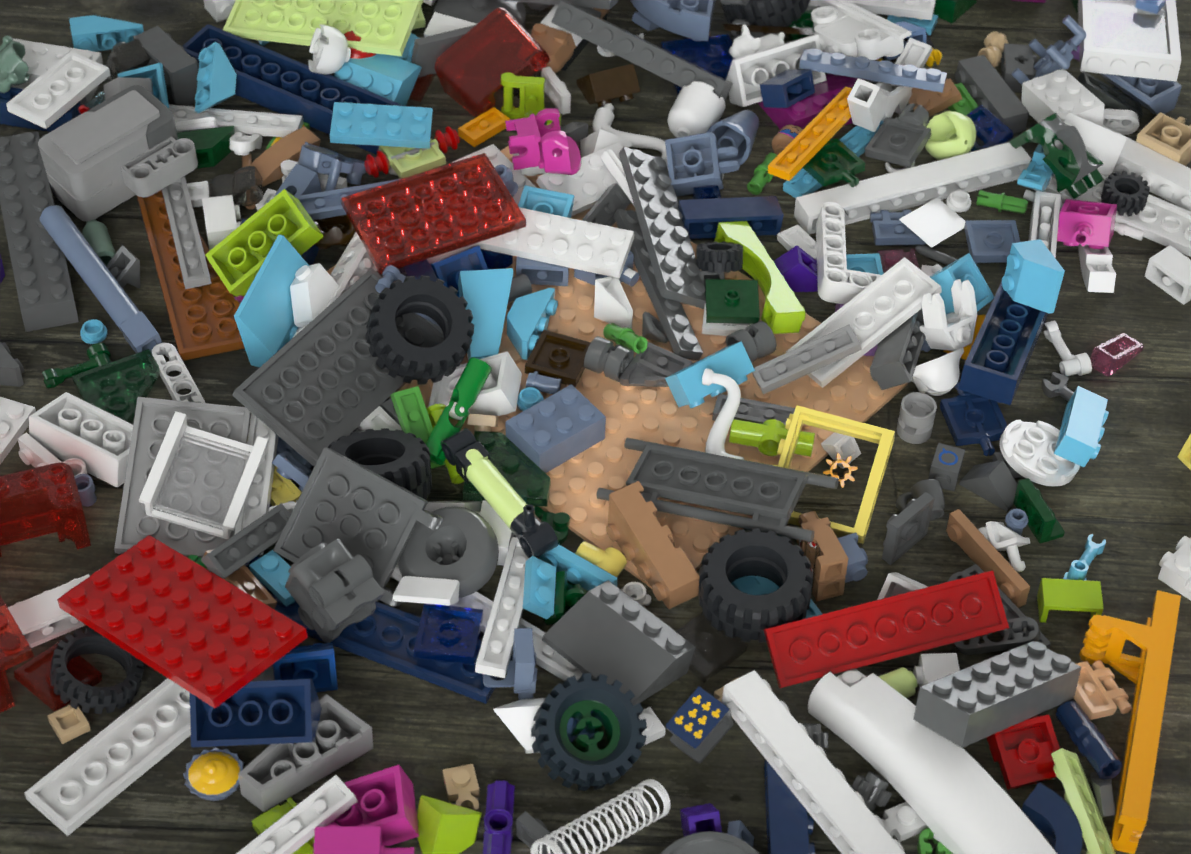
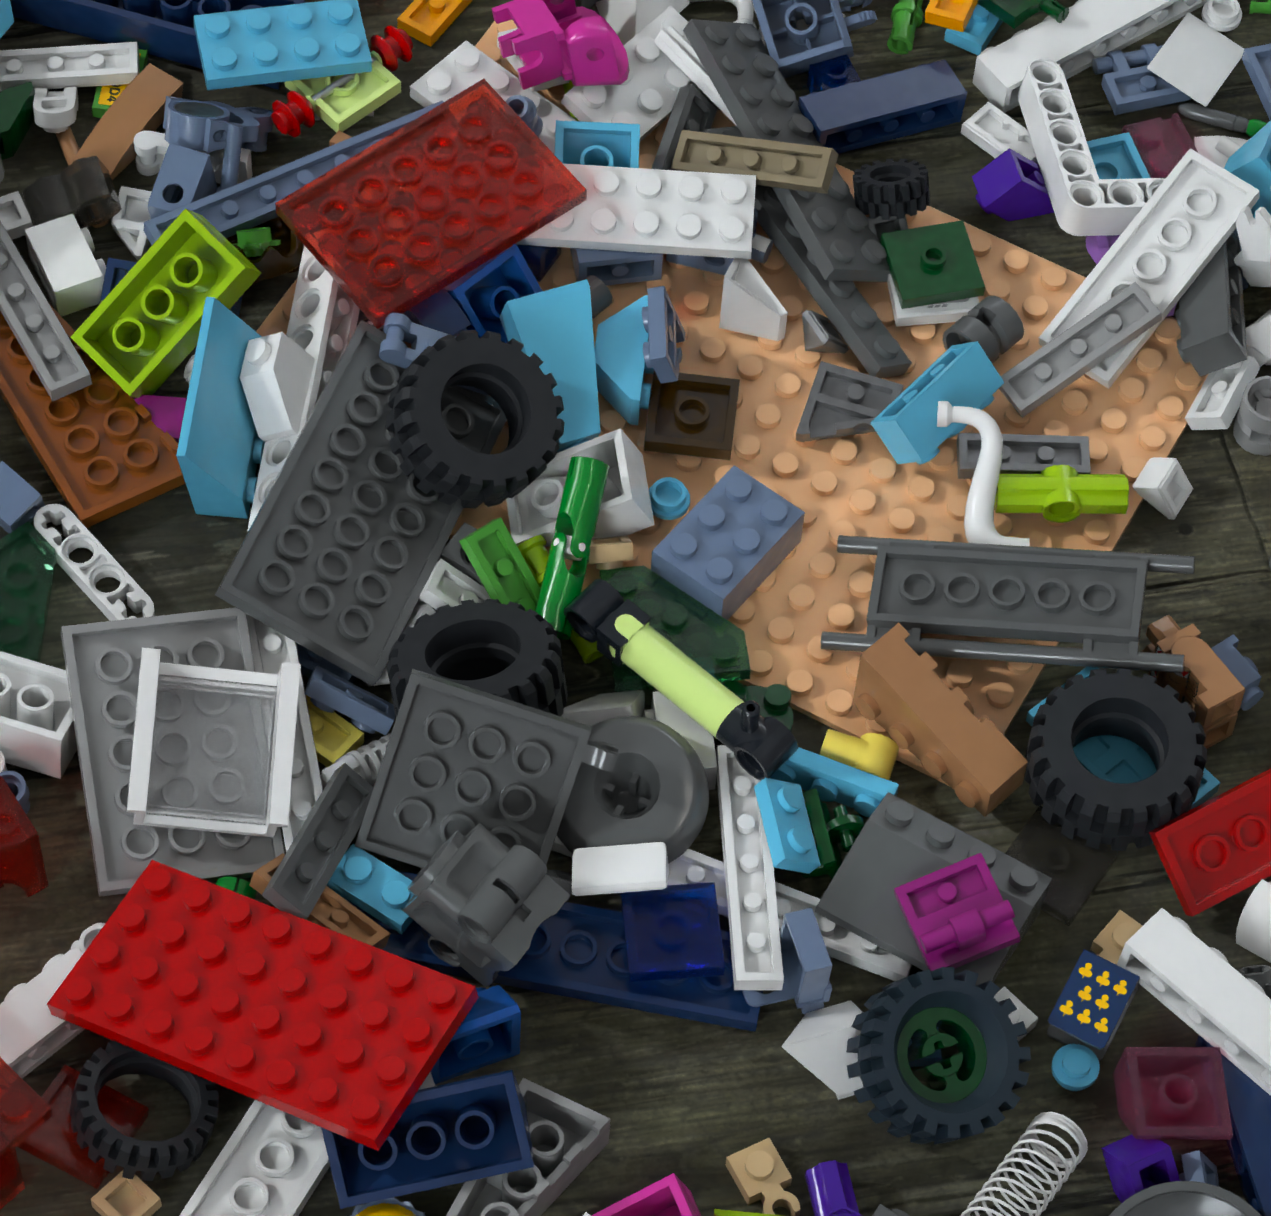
camera: 15 degrees left, 10 degrees up
sand blue pin [526,371,562,394] -> none
dark grey wheel [584,336,634,382] -> none
bright green pin [603,323,648,354] -> none
white plate [621,582,651,606] -> none
lime arch [714,221,806,334] -> none
light yellow window [773,405,895,544] -> none
light orange gear [823,452,858,488] -> none
none -> bright green plate [234,227,281,257]
none -> sand blue wing [642,286,686,384]
none -> dark tan plate [671,130,838,194]
none -> magenta plate [894,853,1020,971]
none -> medium azure plate [1051,1044,1100,1091]
none -> clear pink slope [1113,1047,1233,1140]
none -> white plate [1185,356,1260,430]

